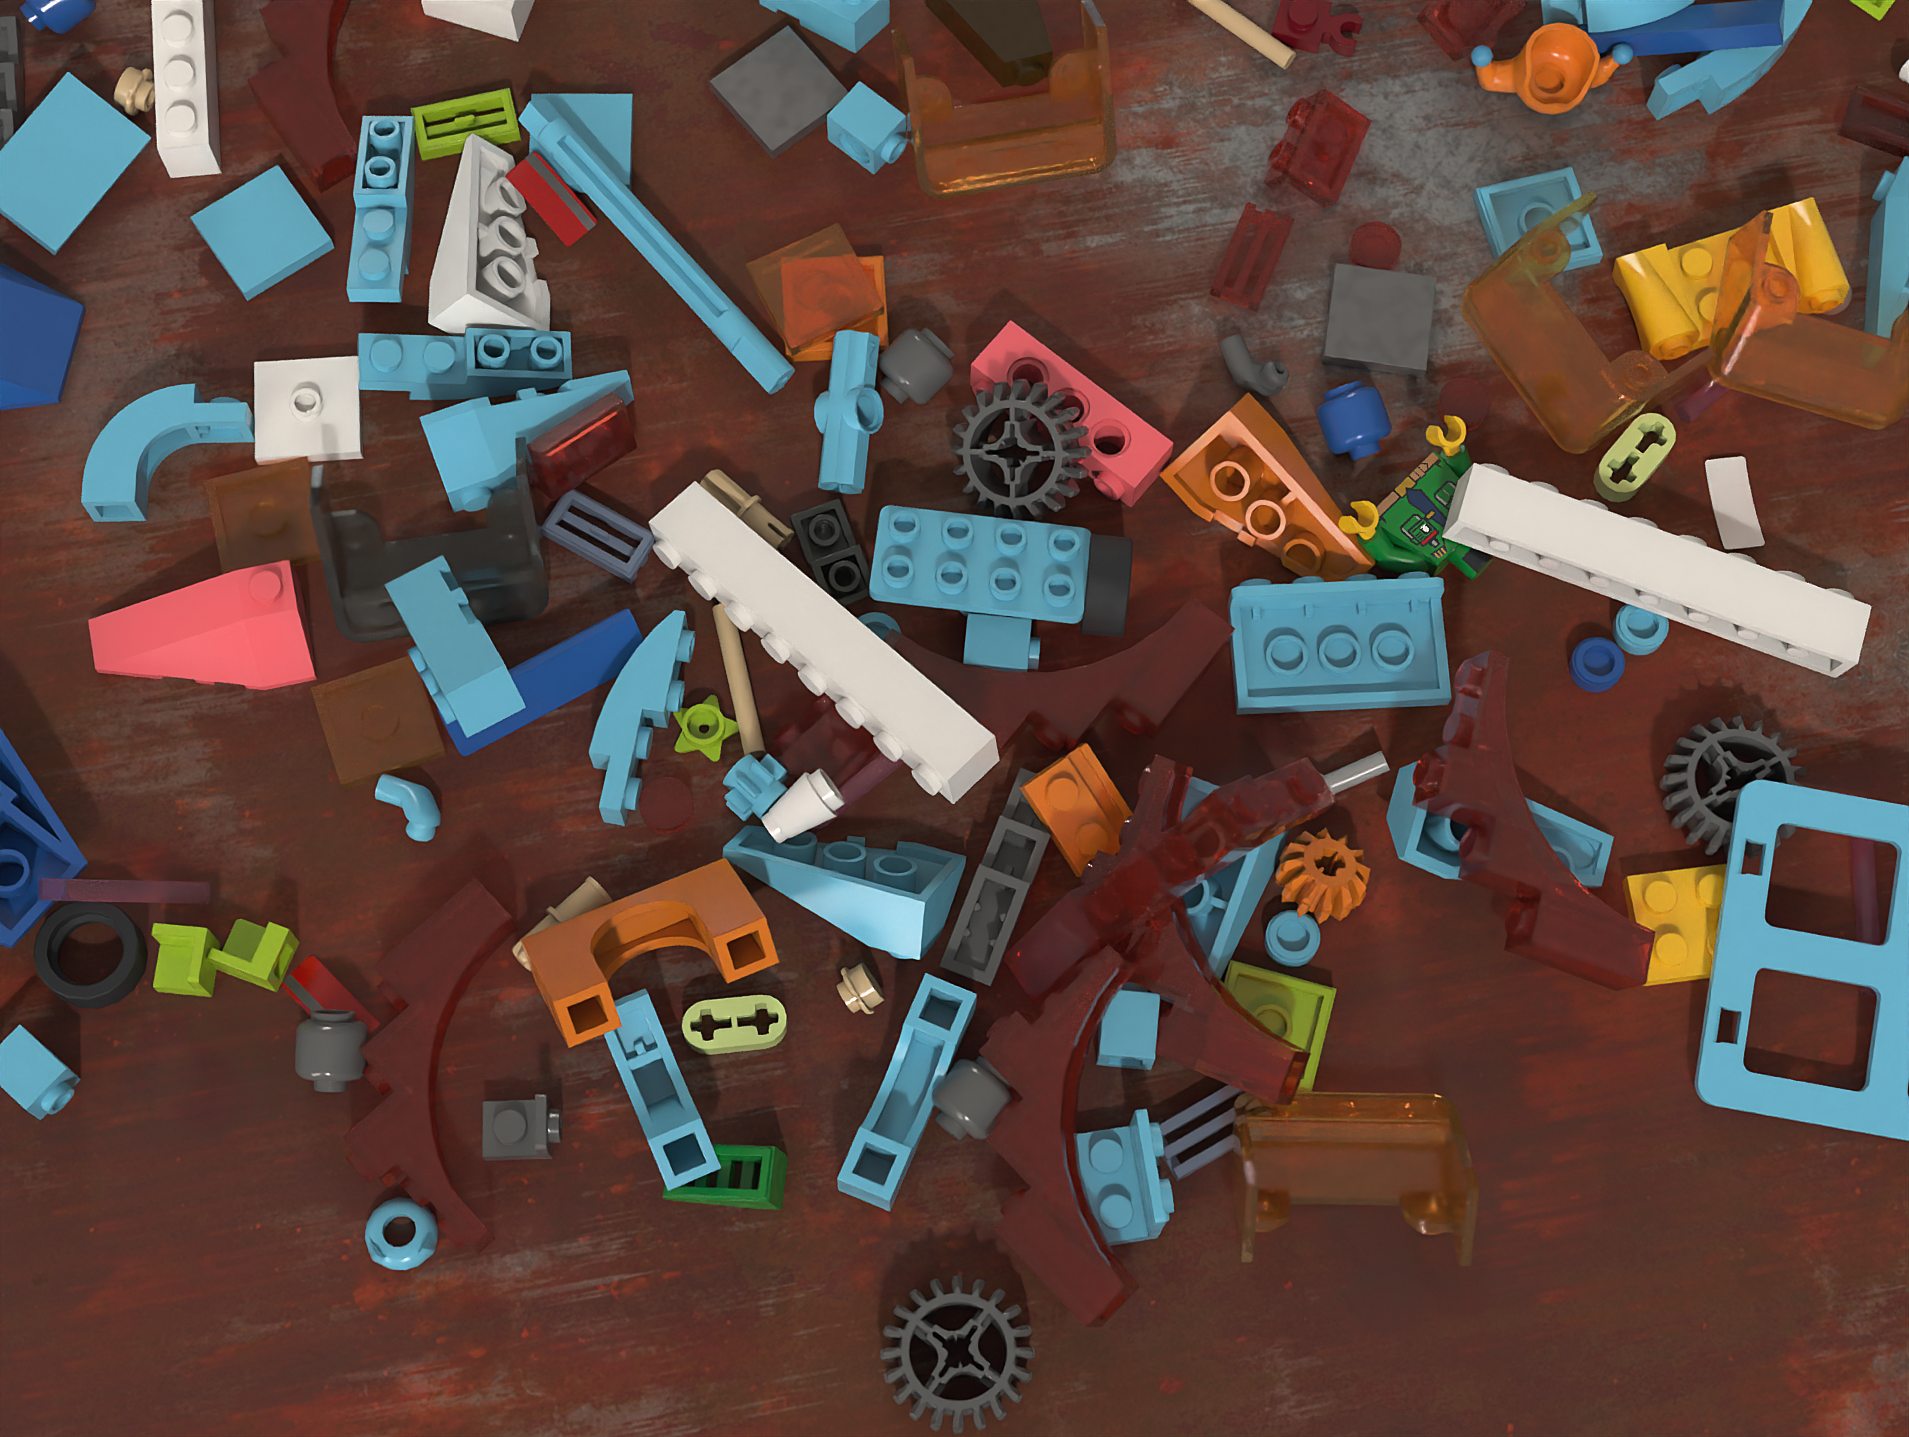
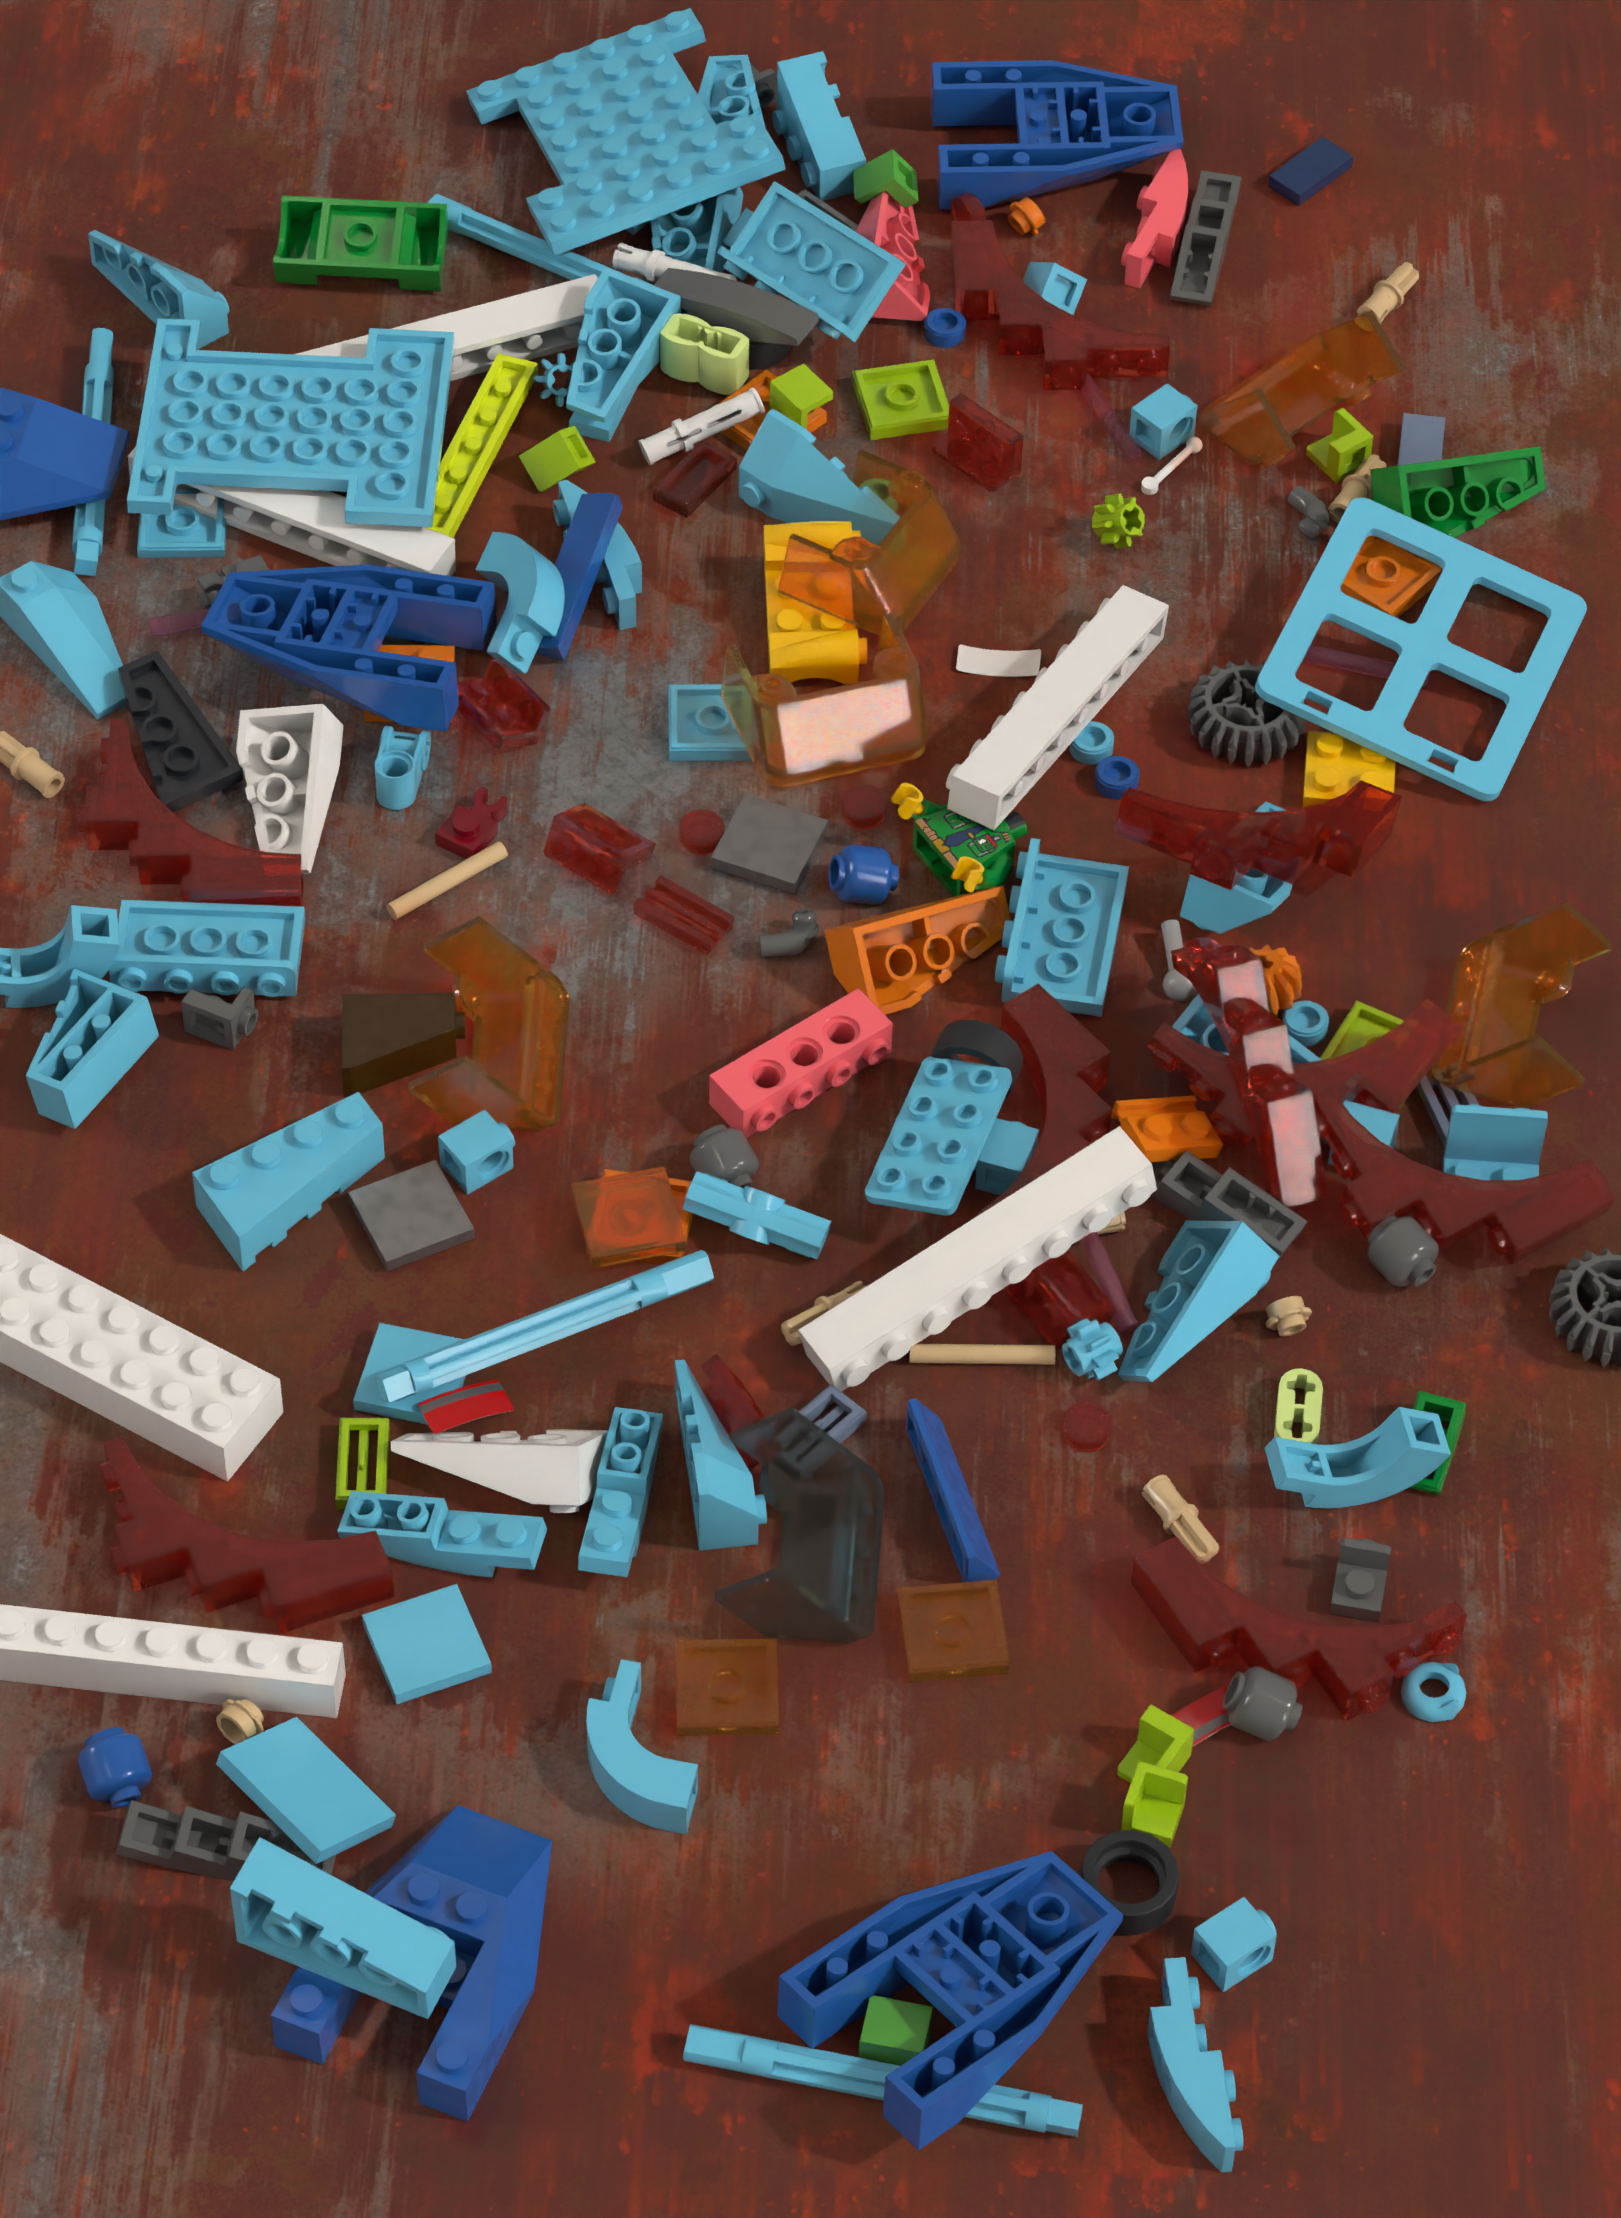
camera: 75 degrees left, 20 degrees down
clear pink bar [38,878,210,904] -> none
coral wedge [88,560,317,690] -> none
white plate [254,356,363,465] -> none
medium azure arm [375,773,441,842] -> none
medium azure wedge [385,555,526,738] -> none
orange arch [520,858,779,1048] -> none
medium azure slope [589,610,695,826] -> none
lime plate [673,695,739,762] -> none
white cone [761,768,845,844] -> none
pearl dark grey slope [789,498,871,607] -> none
medium azure arch [837,973,977,1212] -> none
dark grey gear [950,379,1093,521] -> none
orange piece [1471,22,1633,115] -> none
yellowish green beam [1594,413,1676,502] -> none

